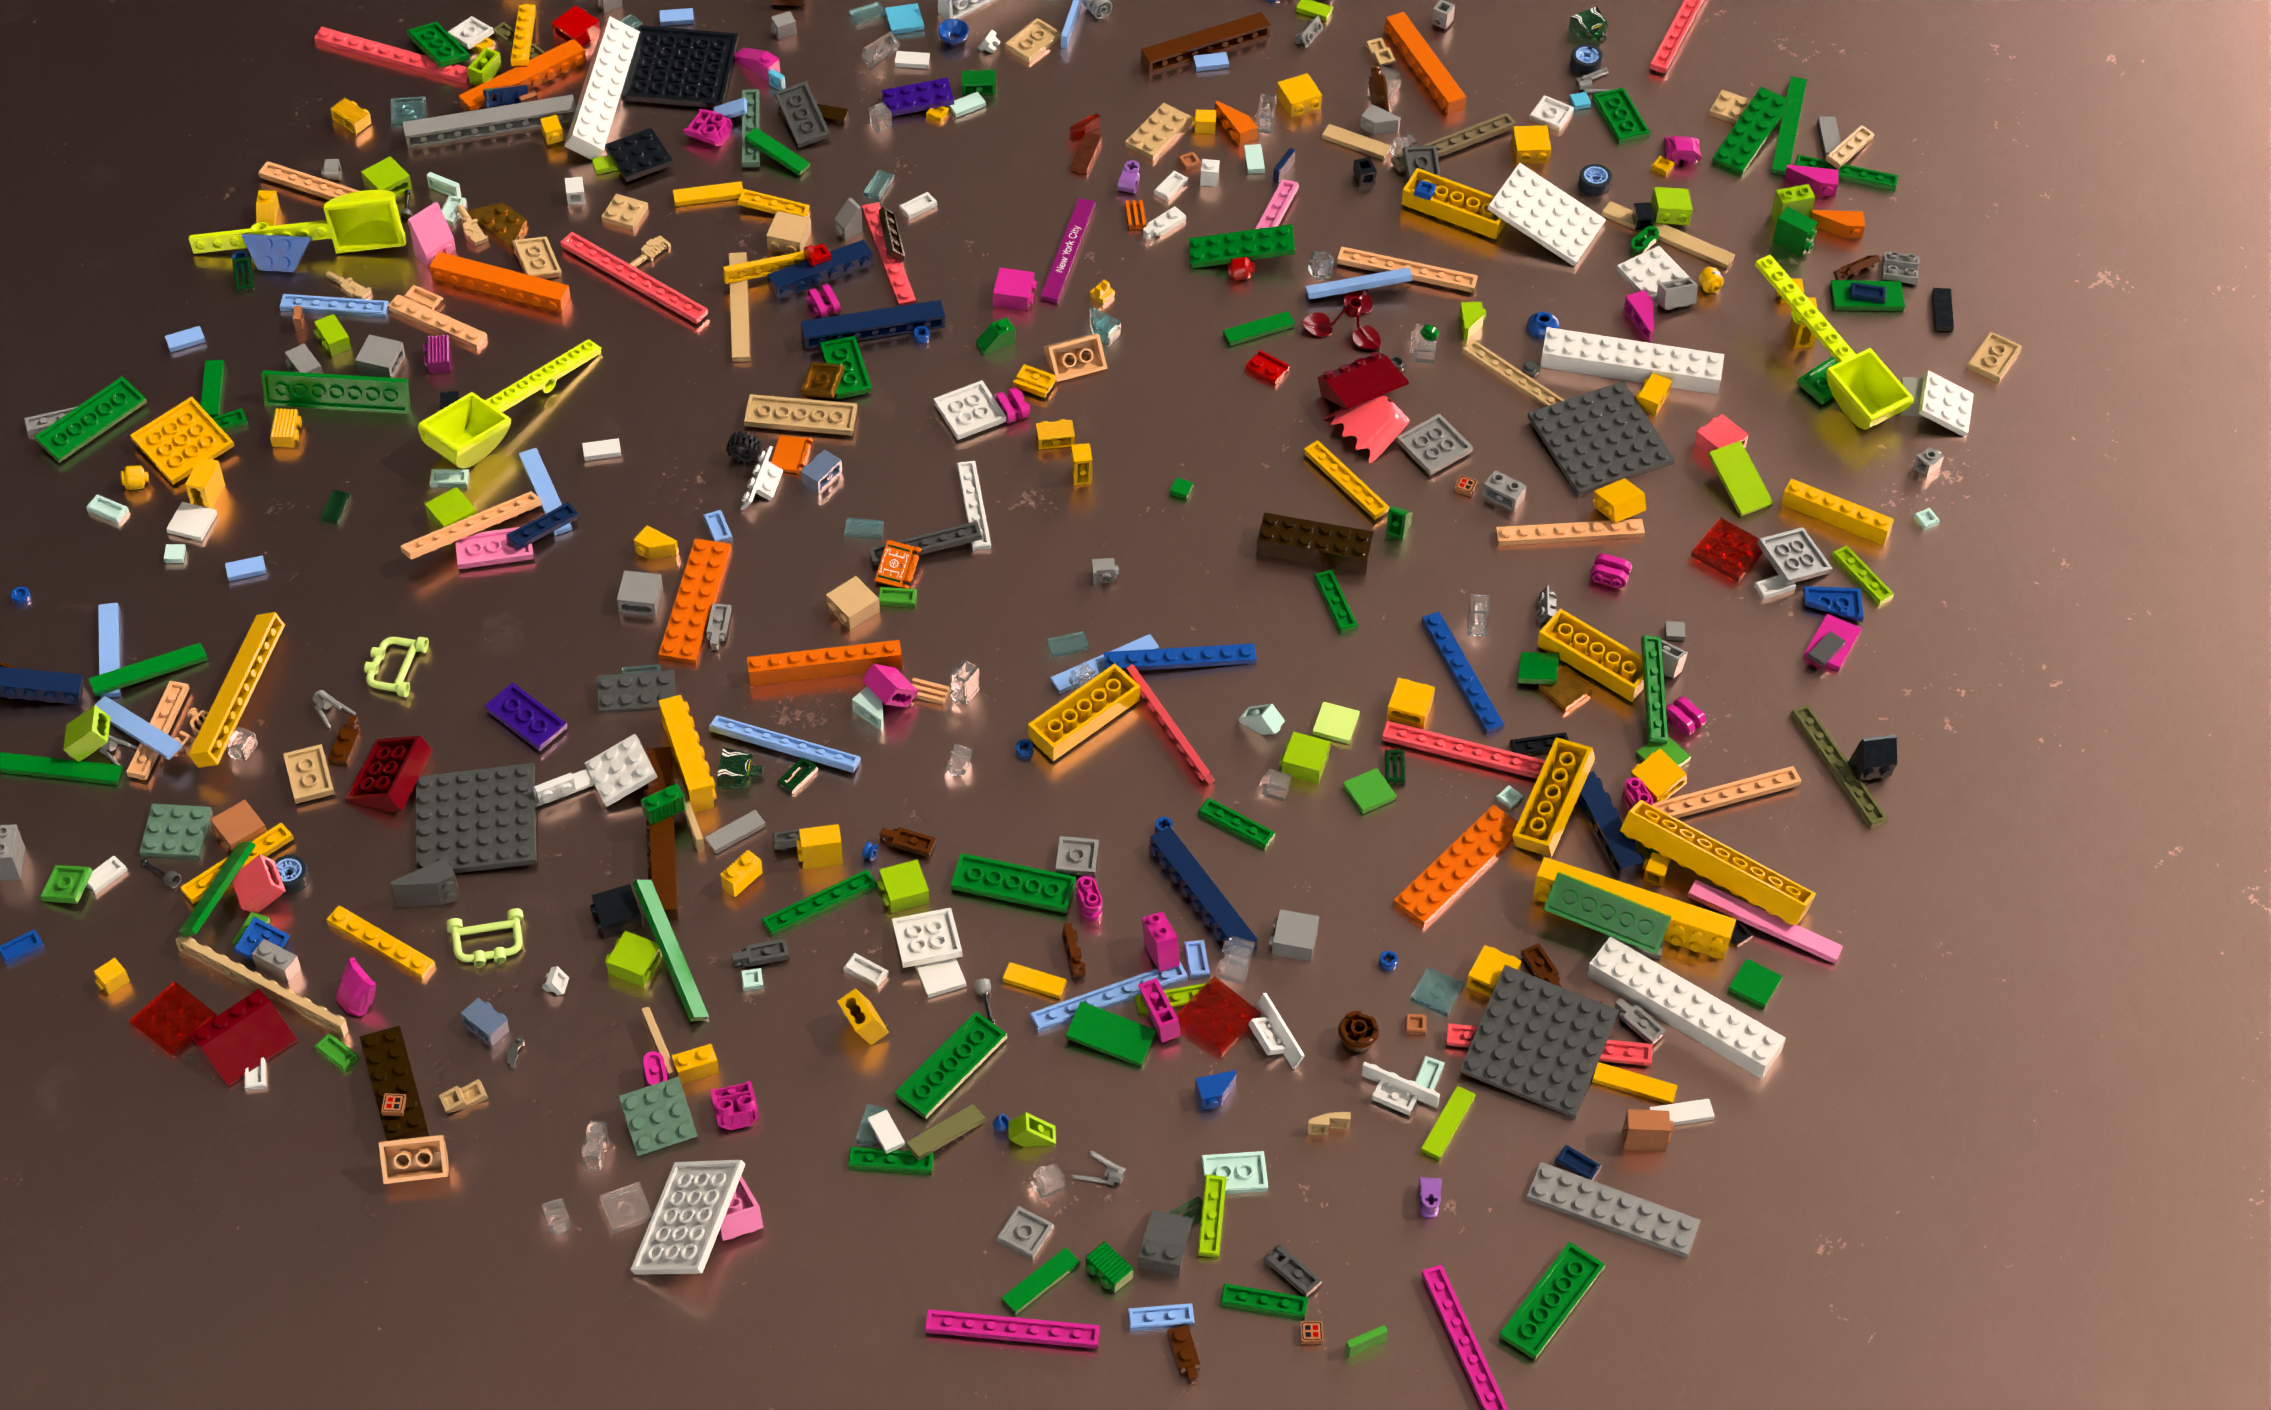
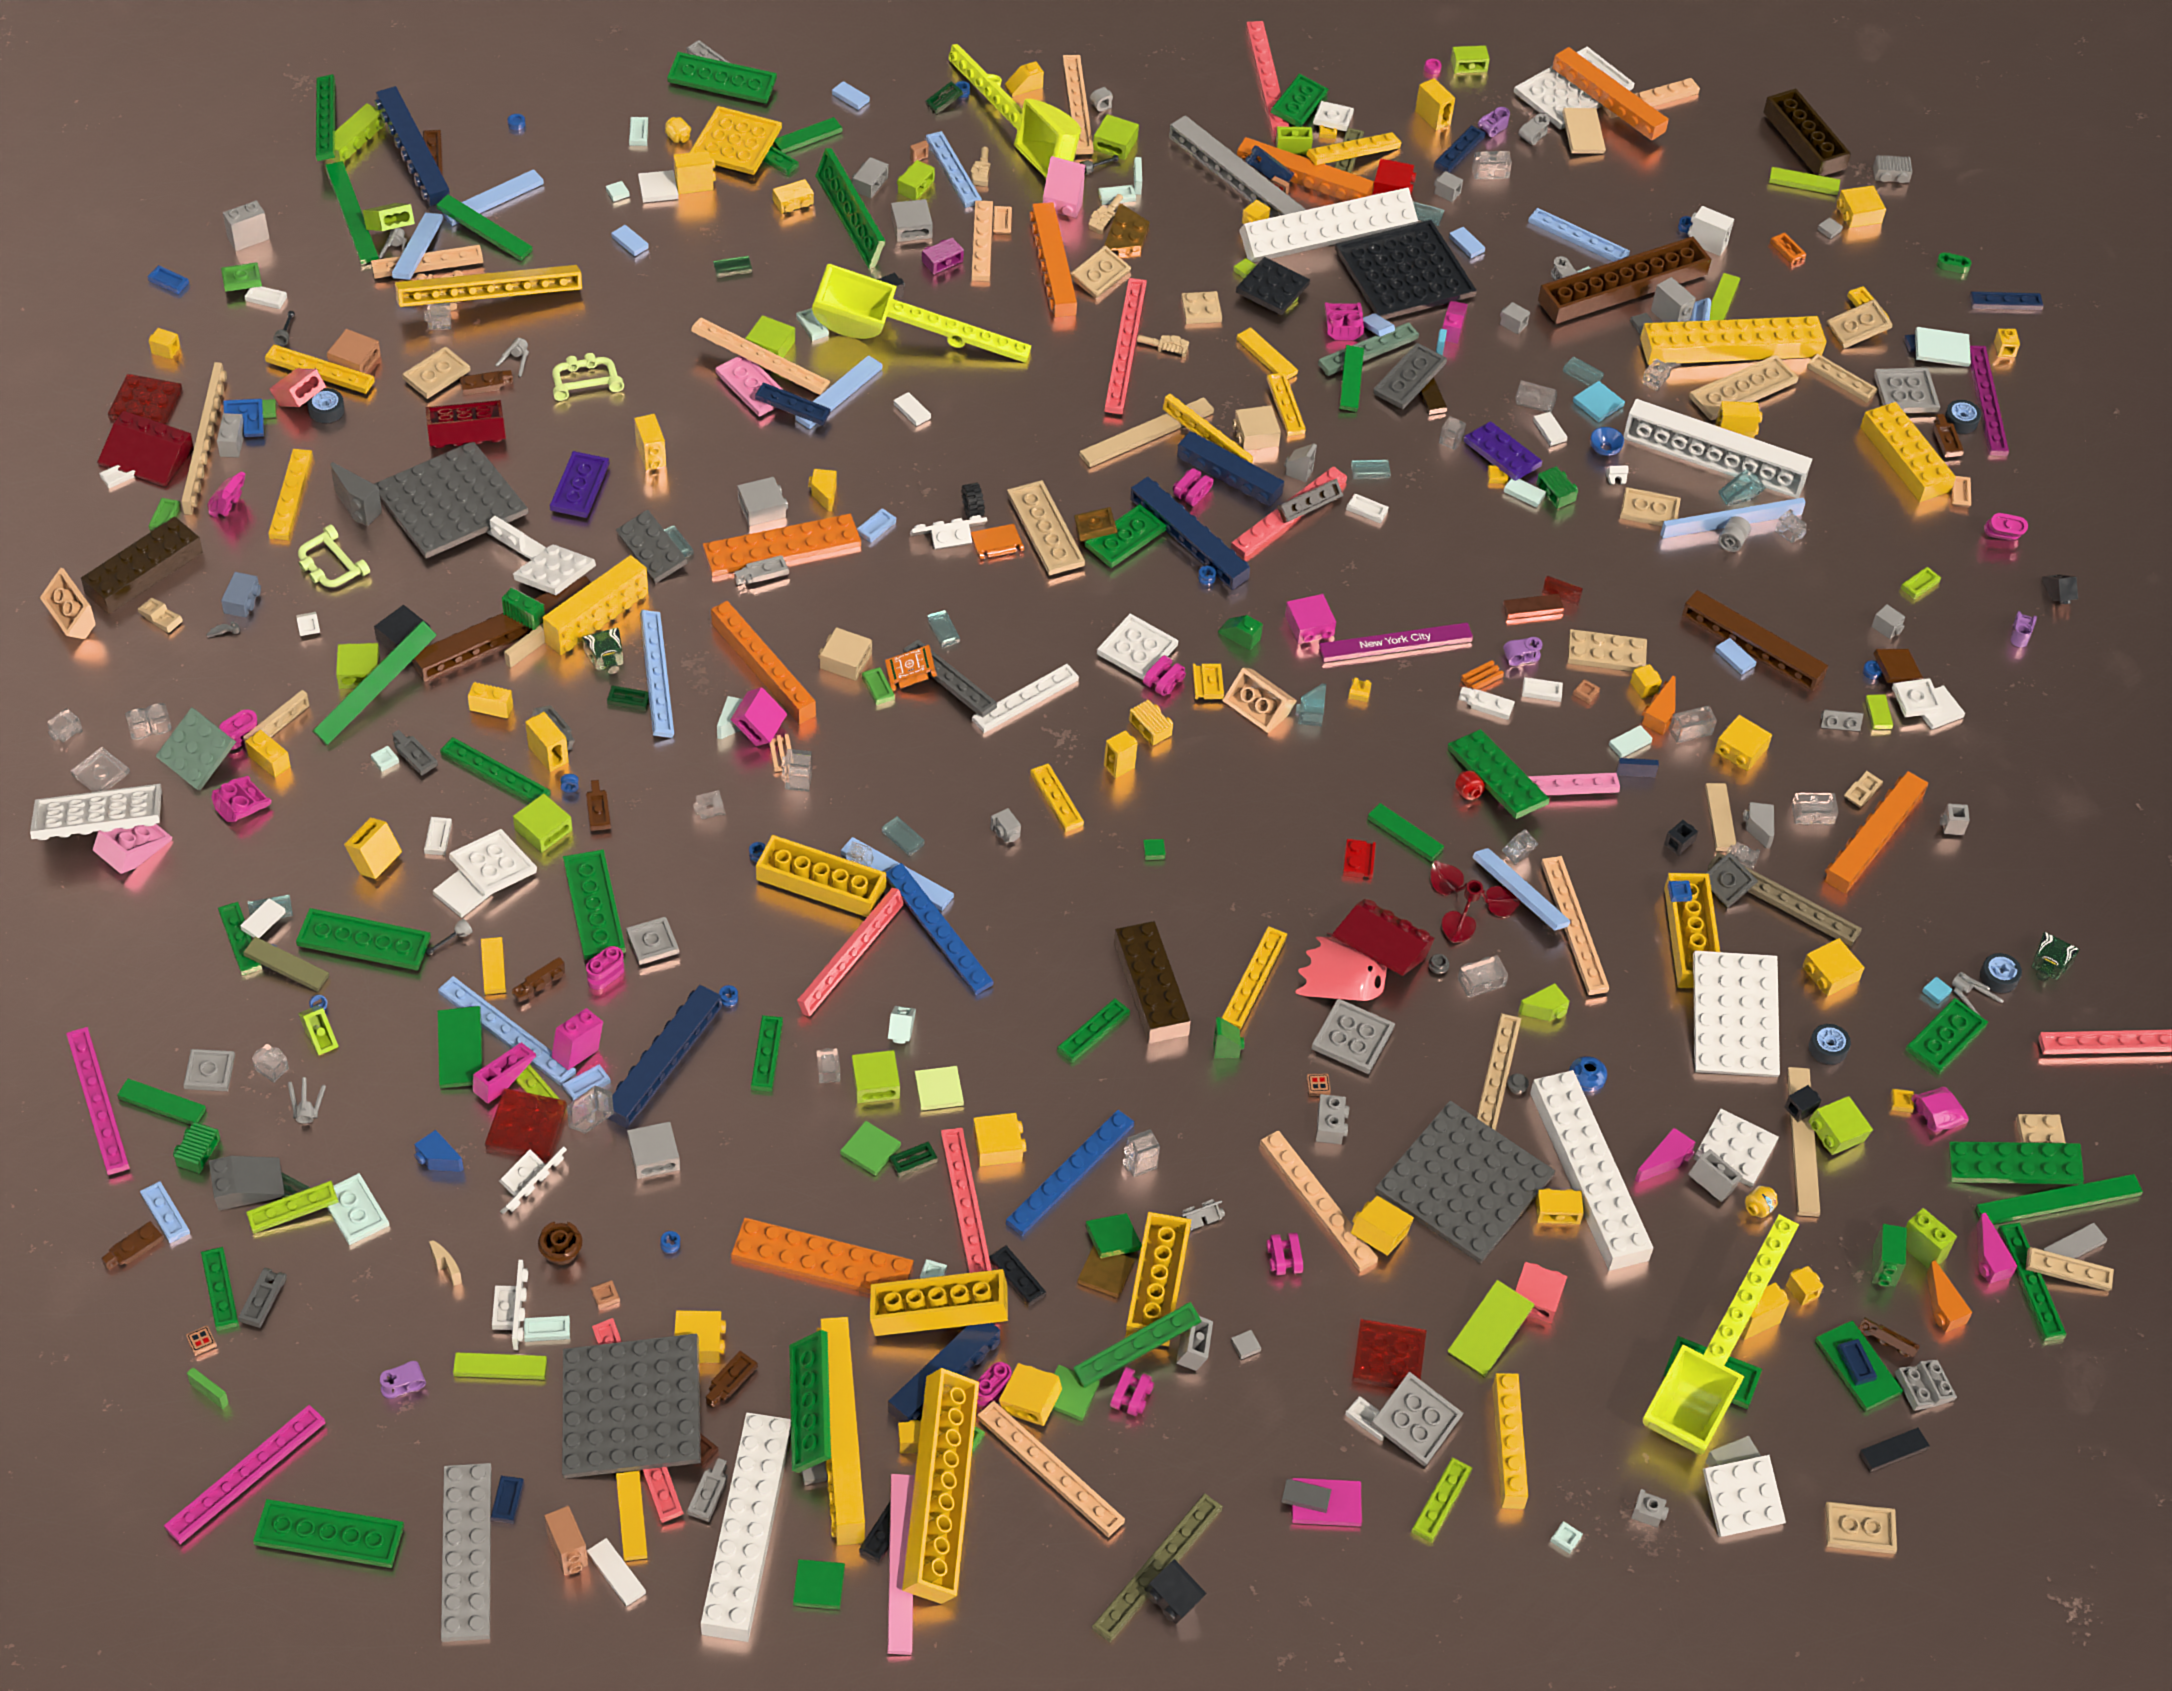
camera: 60 degrees right, 0 degrees up
sand green plate [140,803,212,860] -> none
green tile [179,841,255,937] -> none
blue wing [242,234,312,272] -> none
yellow brick [330,98,371,135] -> none
nougat tile [381,1093,407,1116] -> none
clear light blue tile [391,96,426,127] -> none
white brick [565,177,585,205] -> none
light grey tile [705,810,766,854] -> none
sand blue brick [801,449,842,494] -> none
red tile [803,243,831,267] -> none
white brick [1200,159,1220,187] -> none
reddish brown hinge [1368,66,1391,112] -> none
clear light blue tile [1410,967,1465,1017] -> none
green tile [1420,324,1439,342] -> none
white tile [1529,95,1574,132] -> none
green beam [1631,226,1659,254] -> none
blue wing [1803,586,1864,622] -> none
none -> yellow piece [634,414,666,470]
none -> yellow tile [1030,763,1084,832]

